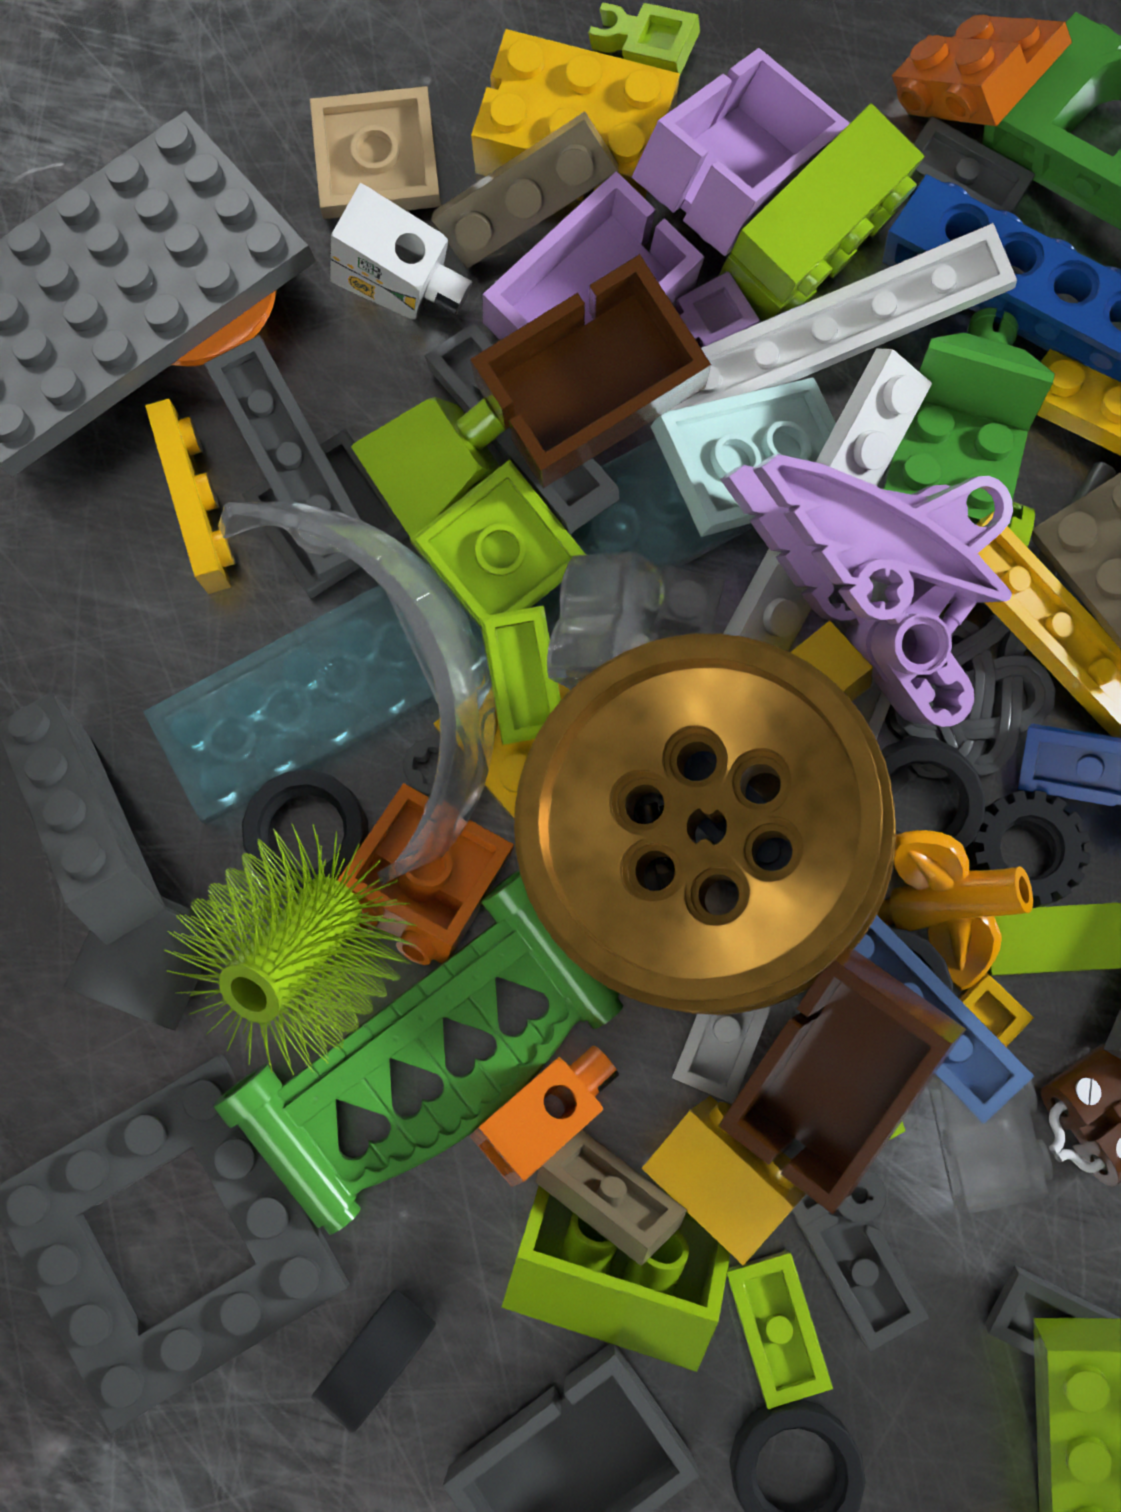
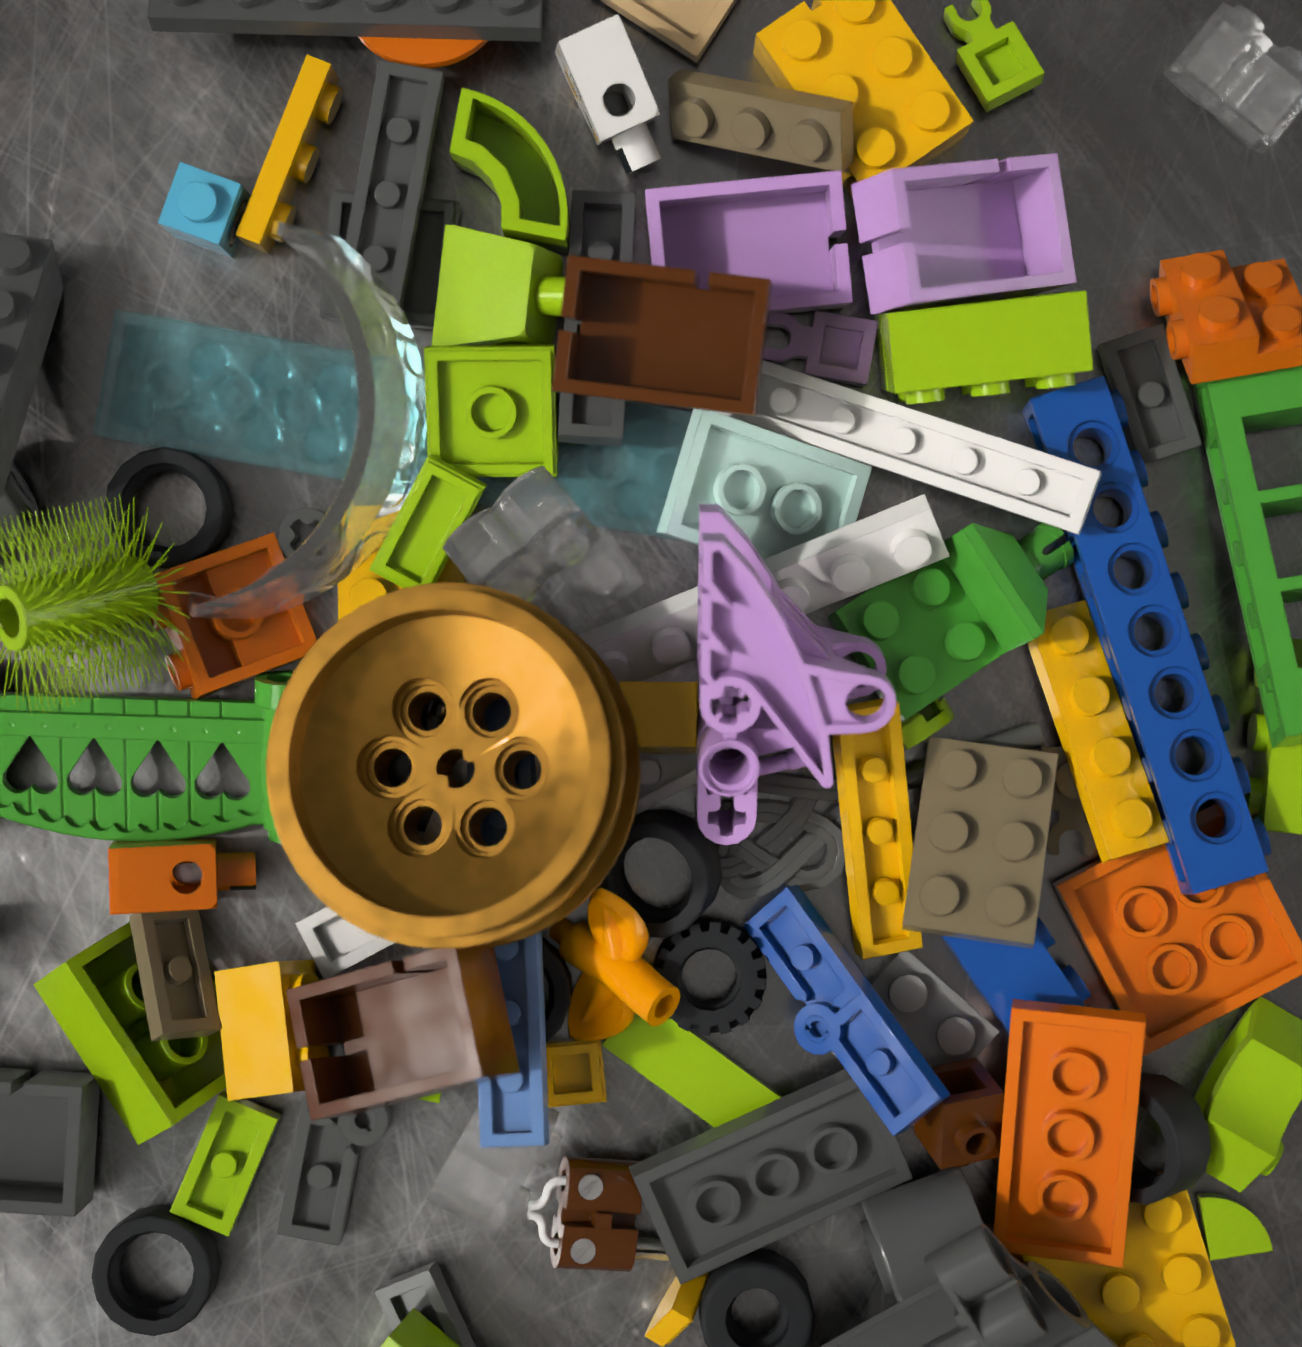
camera: 40 degrees right, 10 degrees up
none -> medium azure brick [158,162,251,258]
none -> lime brick [449,88,570,253]

